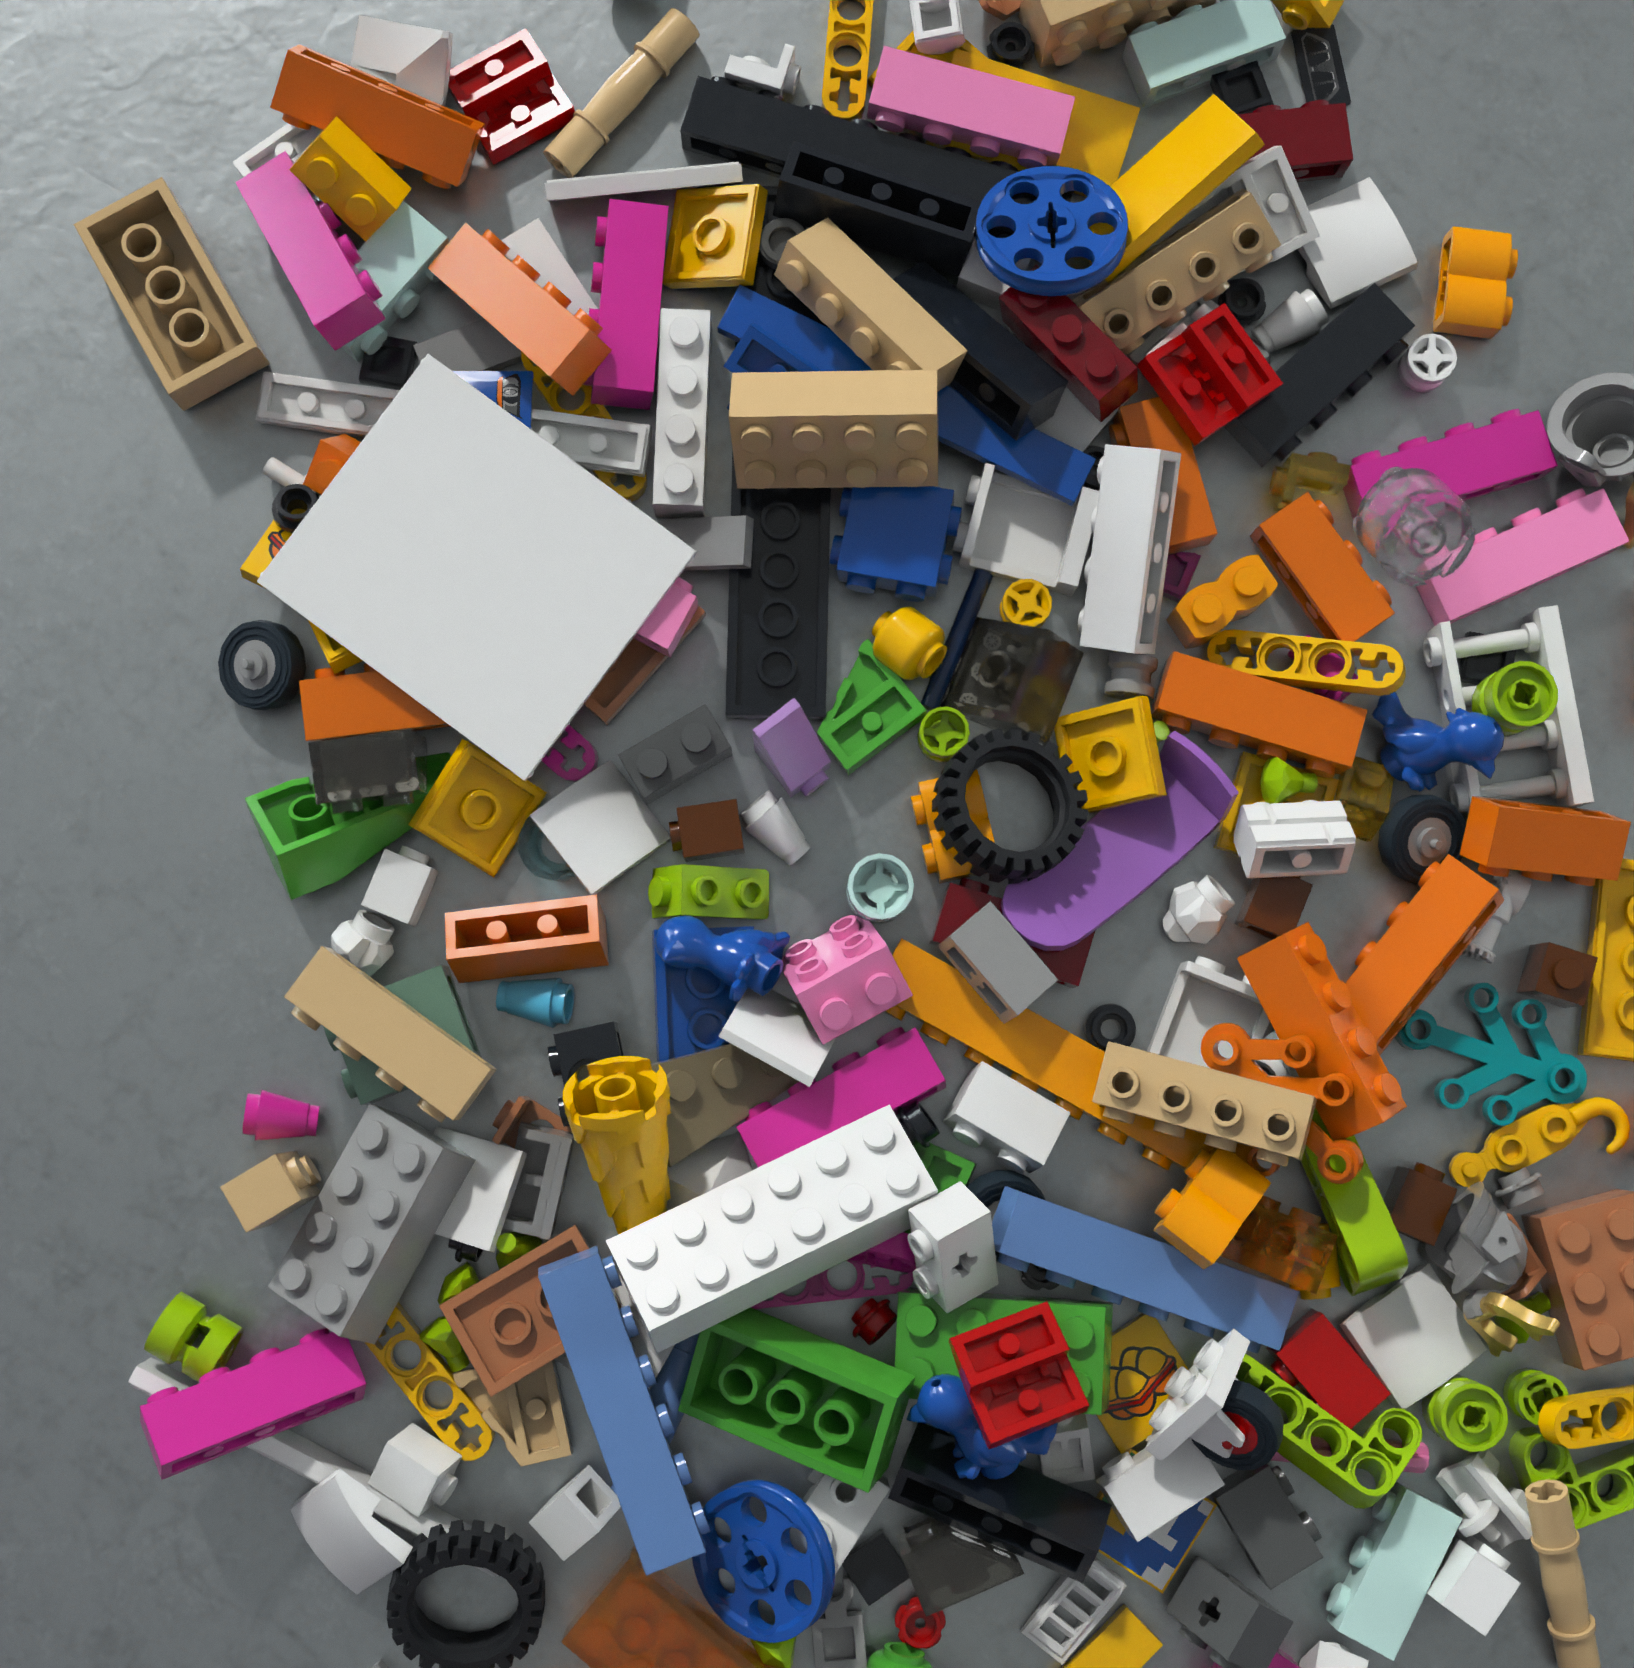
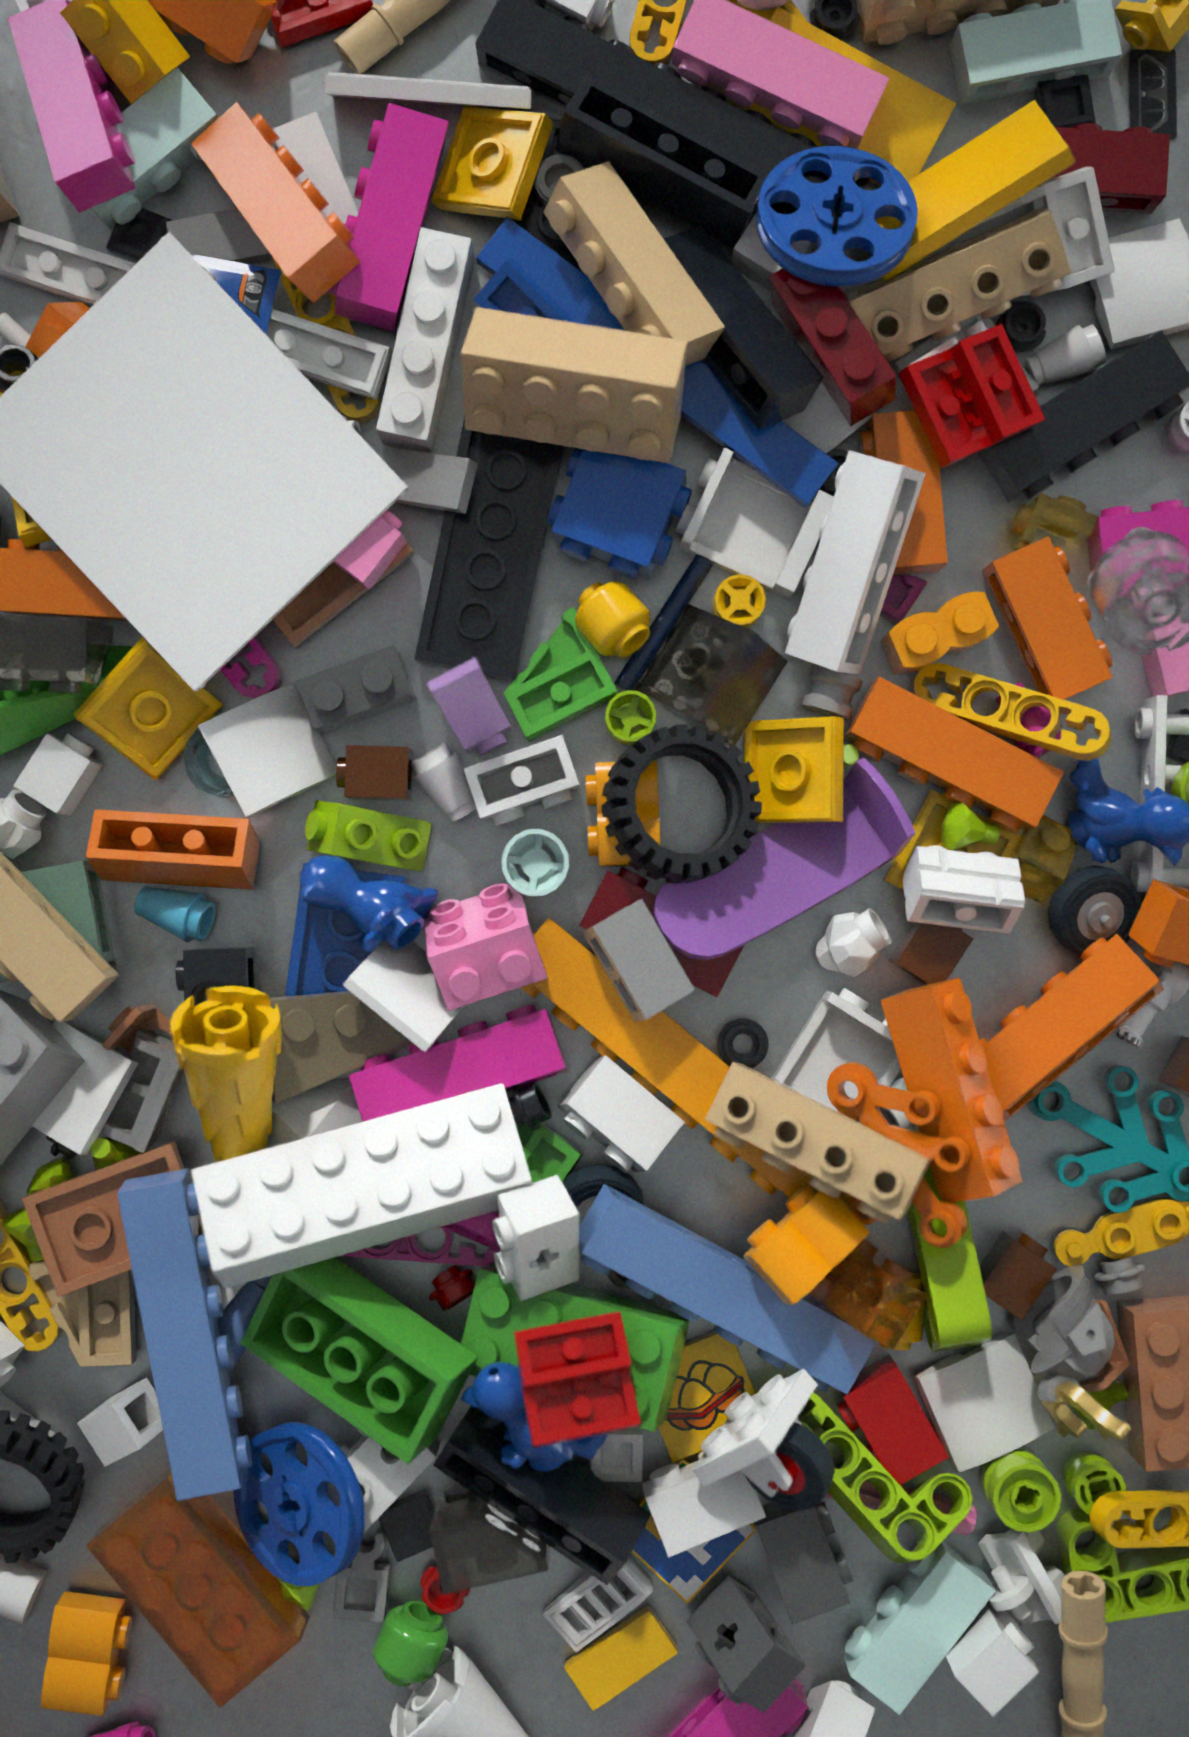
camera: 20 degrees right, 5 degrees up
none -> white brick [463,735,580,826]

